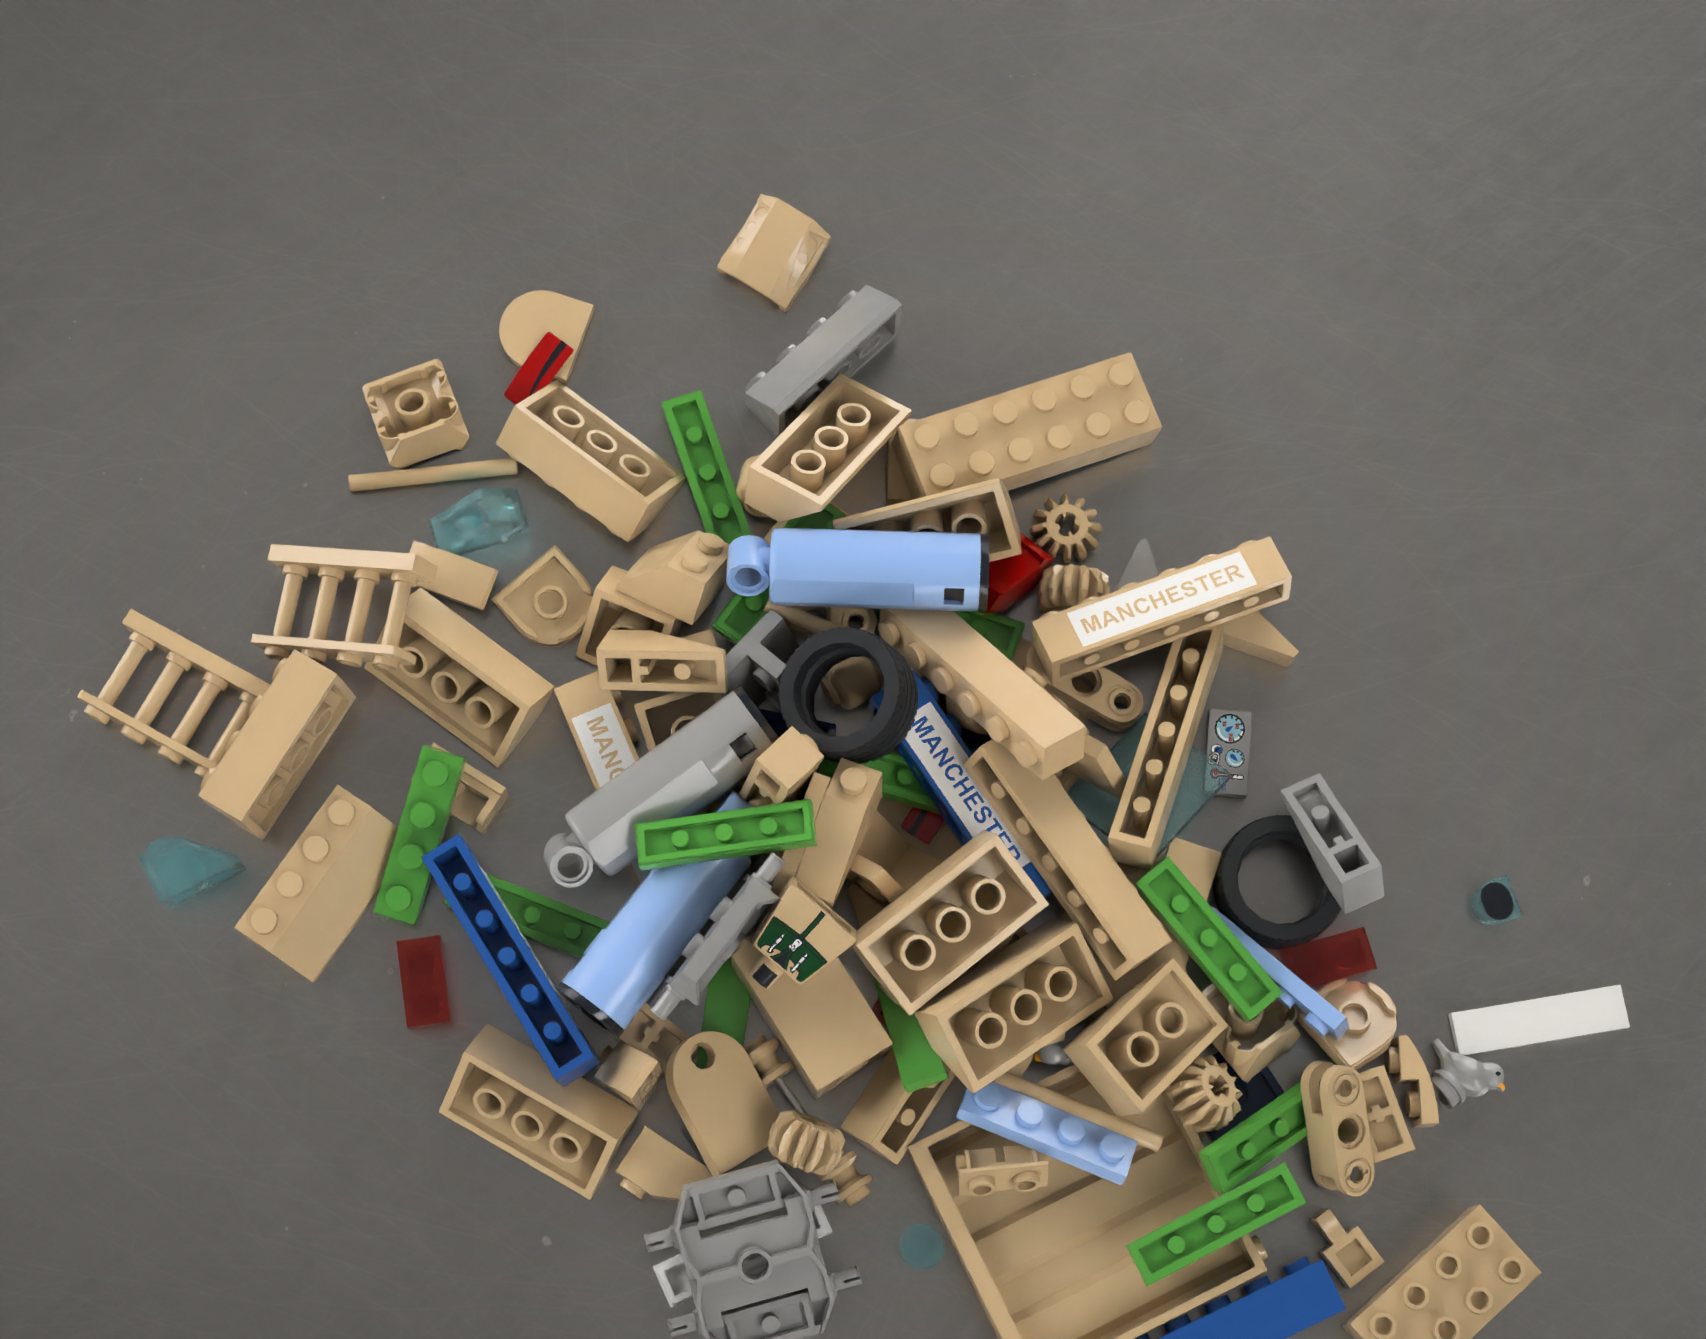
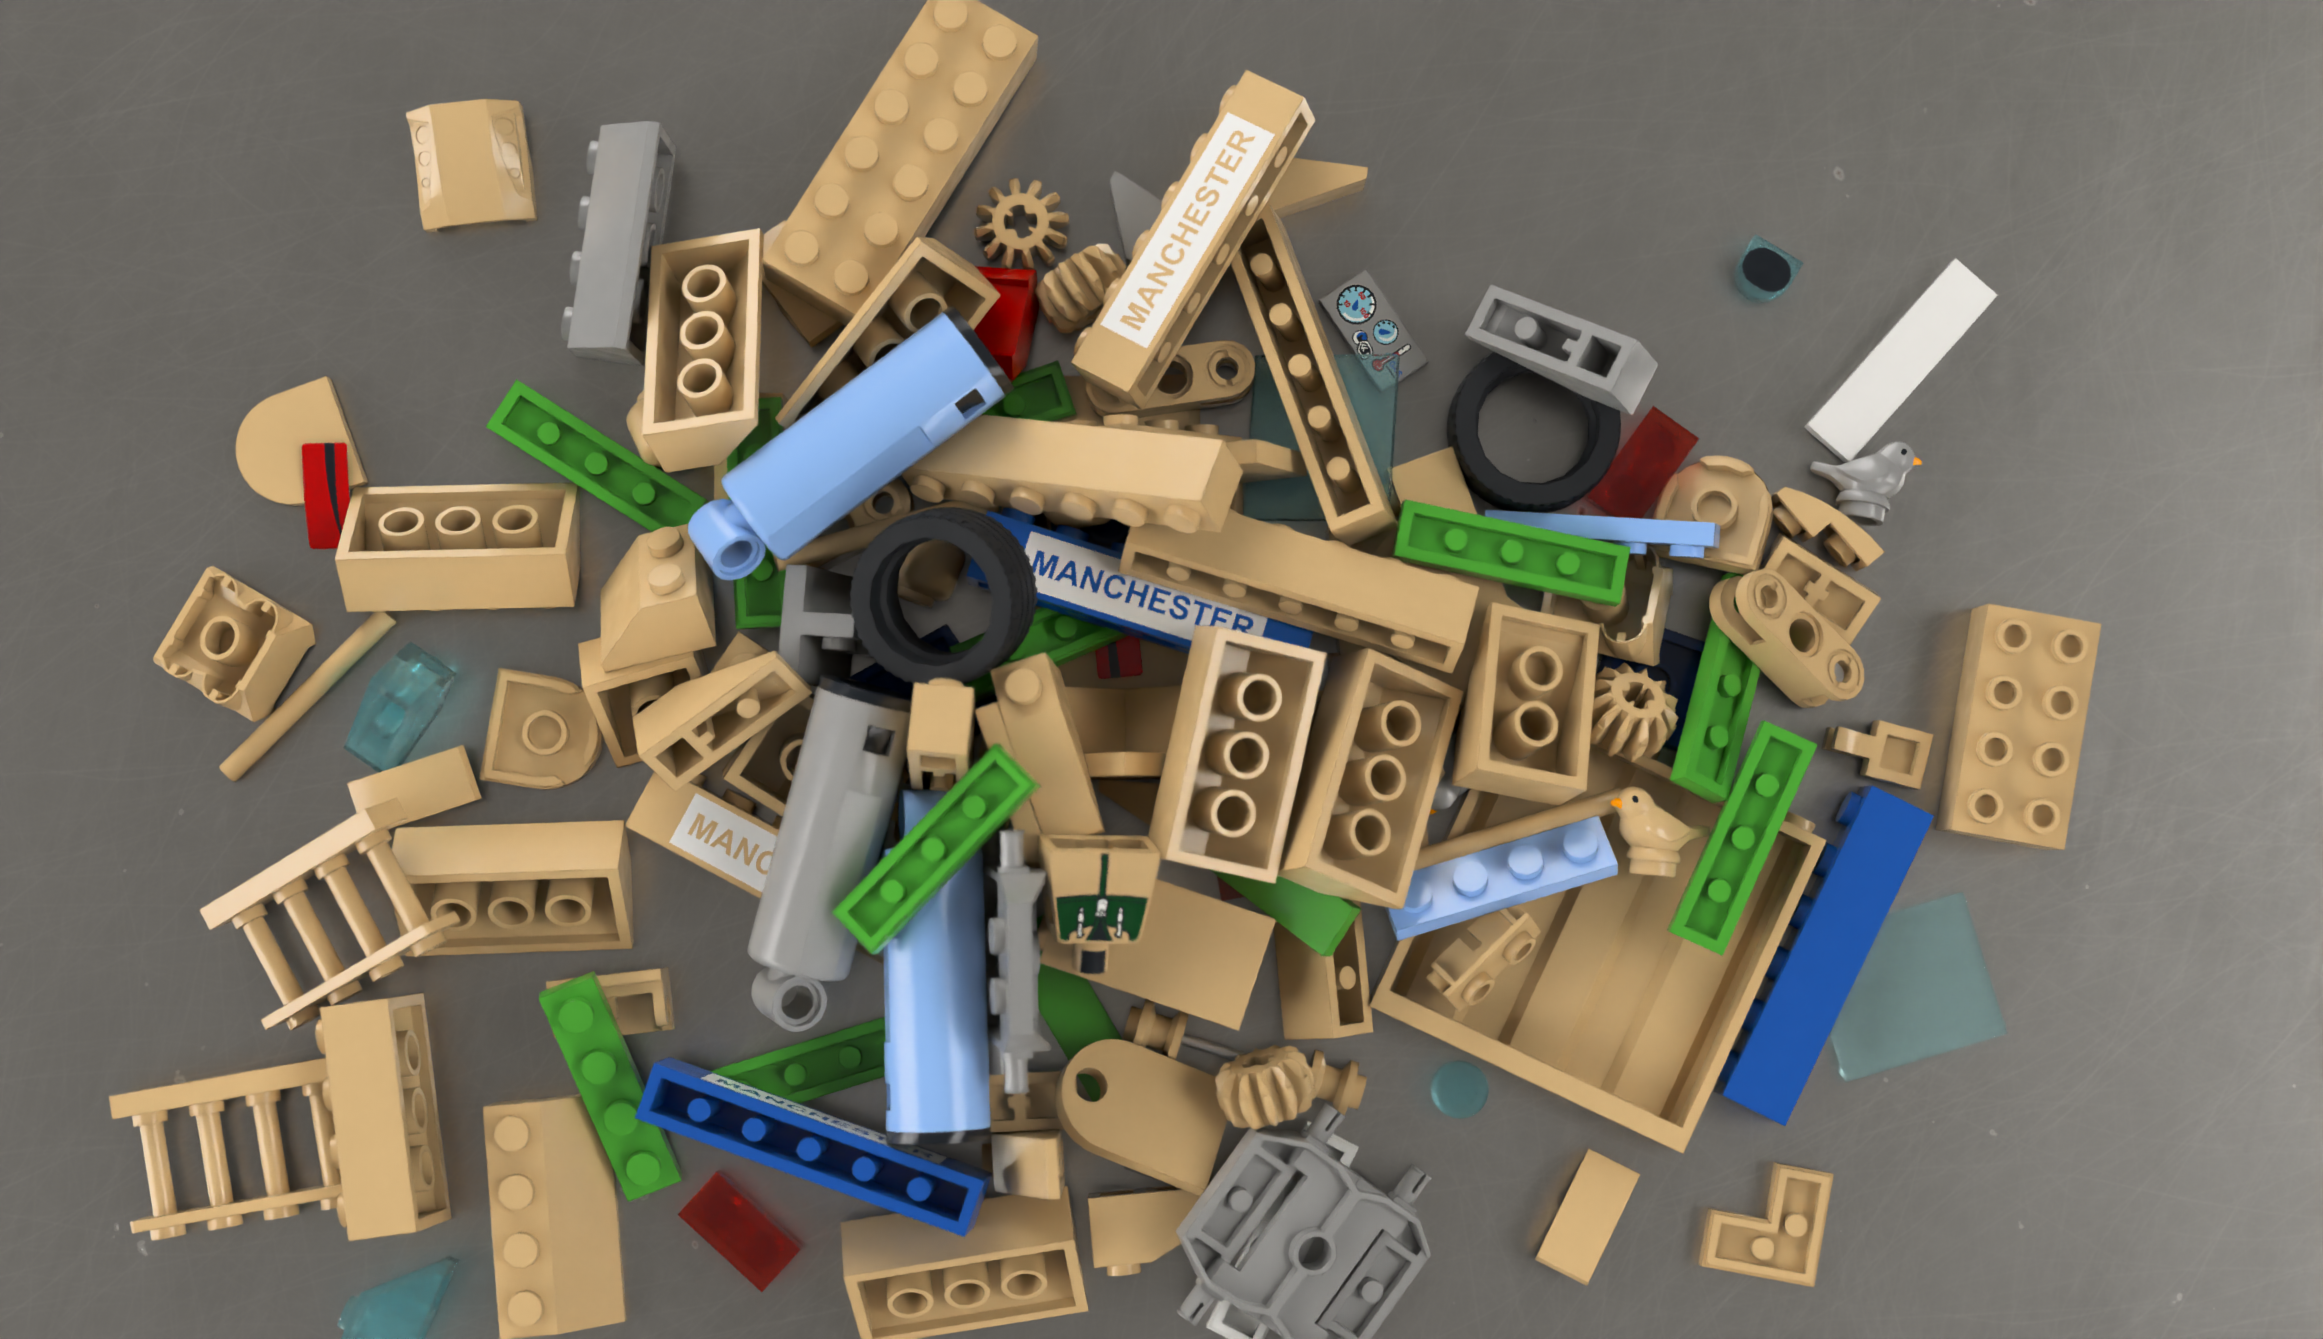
camera: 35 degrees left, 10 degrees up
none -> tan animal [1610,787,1710,878]

